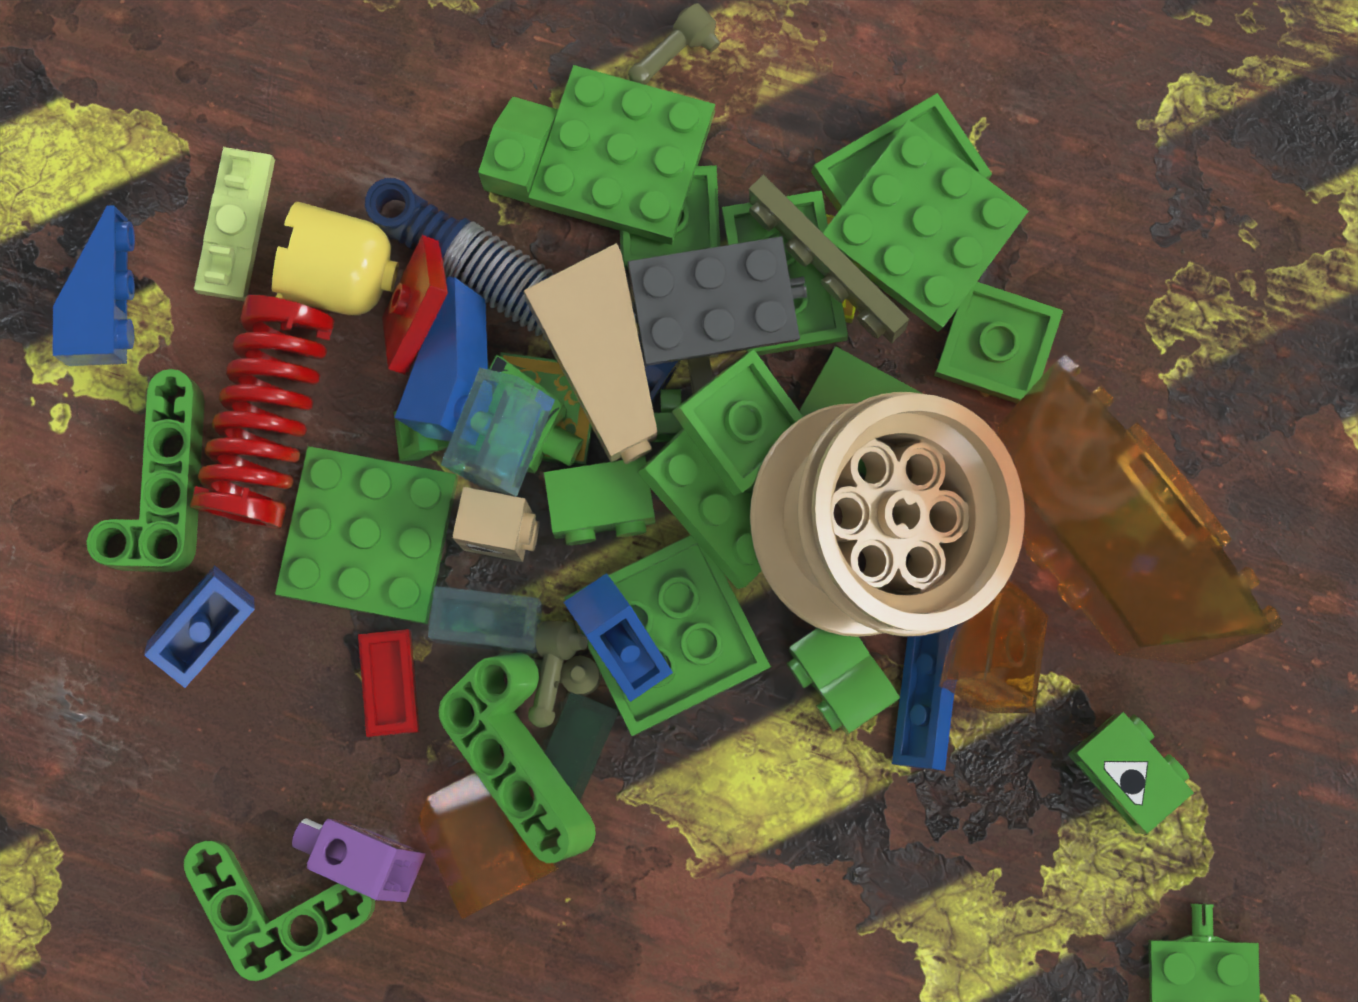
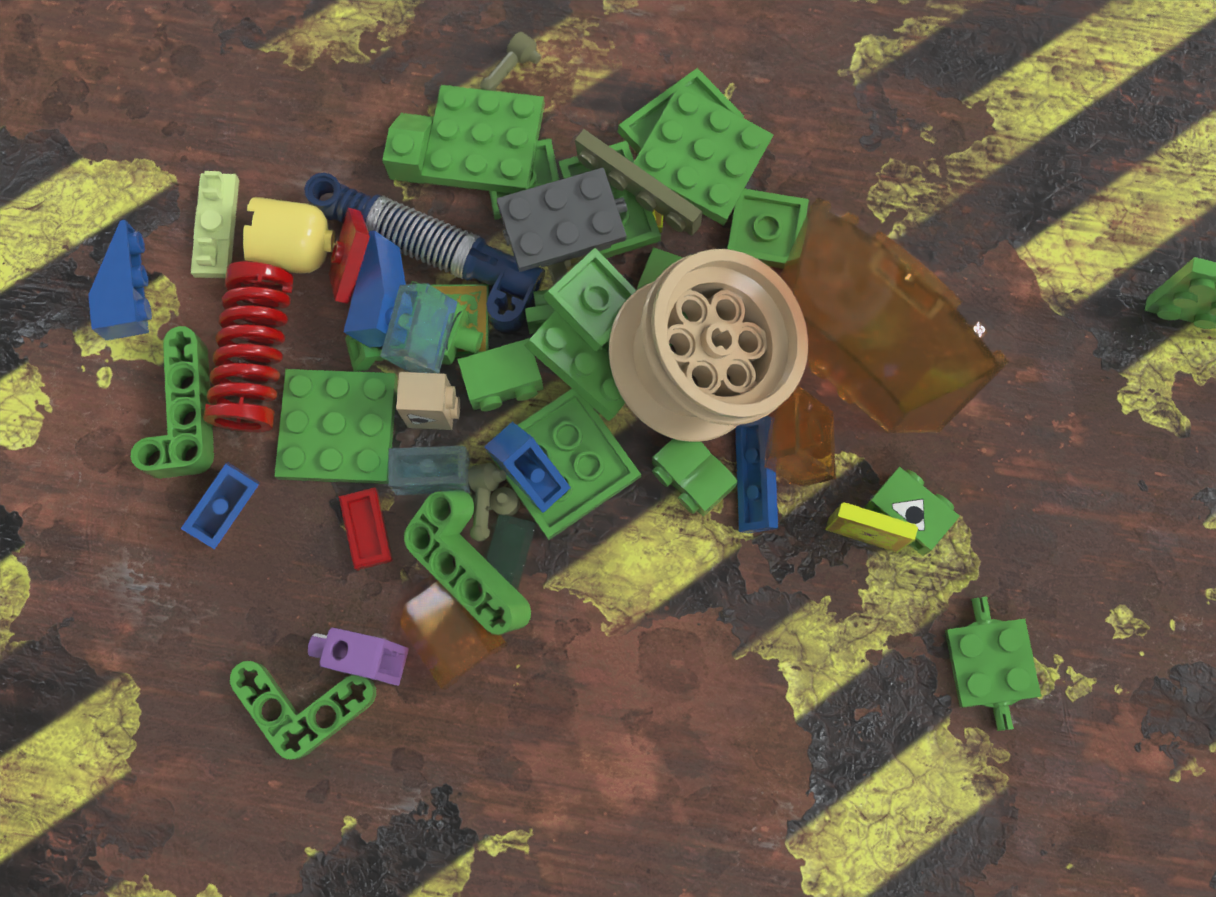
camera: 10 degrees left, 5 degrees down
tan slope [524,243,658,464] -> none
none -> neon yellow tile [825,502,918,553]

